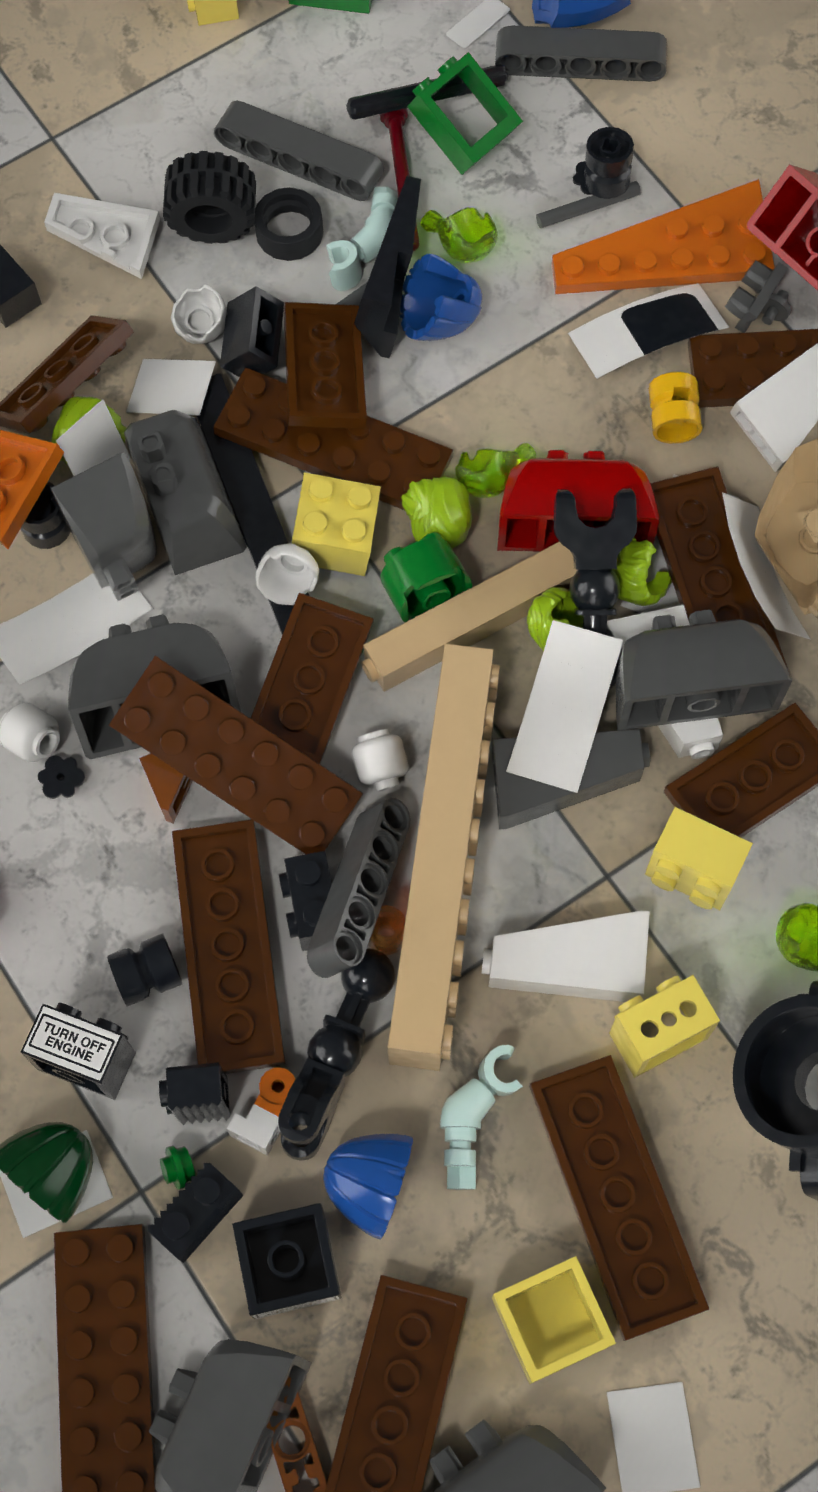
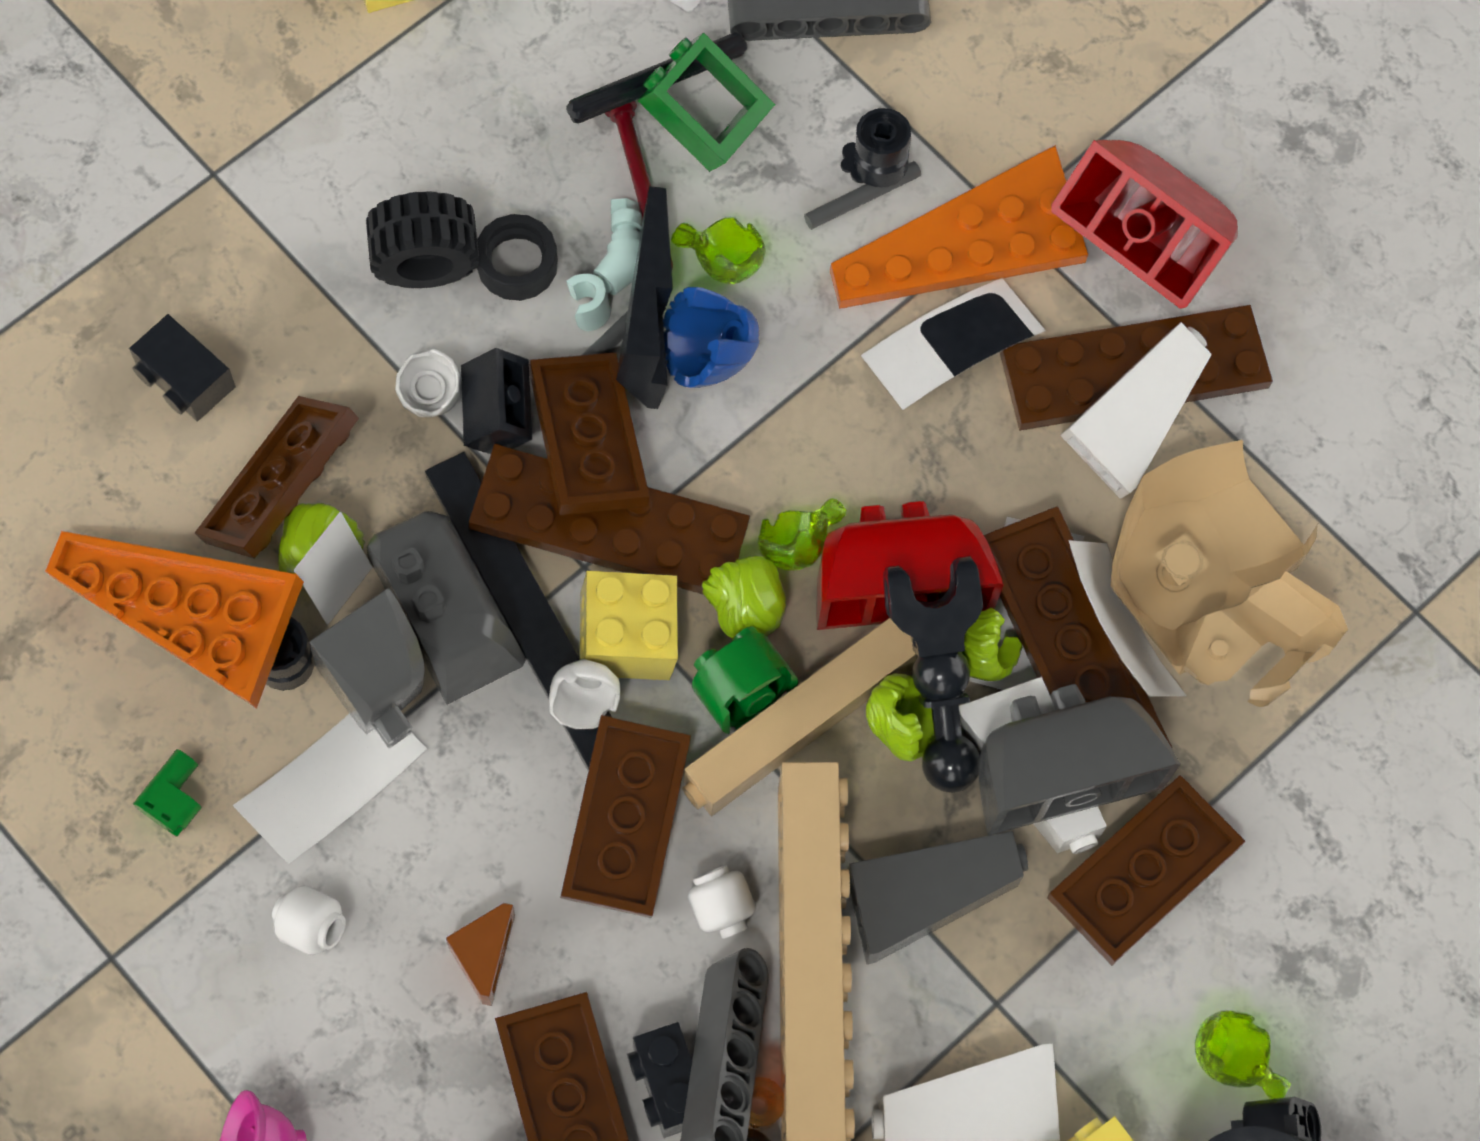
camera: 15 degrees left, 0 degrees up
black plant [38,755,85,799] -> none
white wing [44,193,160,279] -> none
dark grey hips [68,614,241,759] -> none
reddish brown plate [109,655,363,854] -> none
white sticker [126,359,216,416] -> none
dark grey beam [214,100,384,201] -> none
white sticker [506,620,623,793] -> none
light yellow piece [645,807,753,910] -> none
yellow wheel [648,372,702,444] -> none
dark grey hips [725,260,791,333] -> none

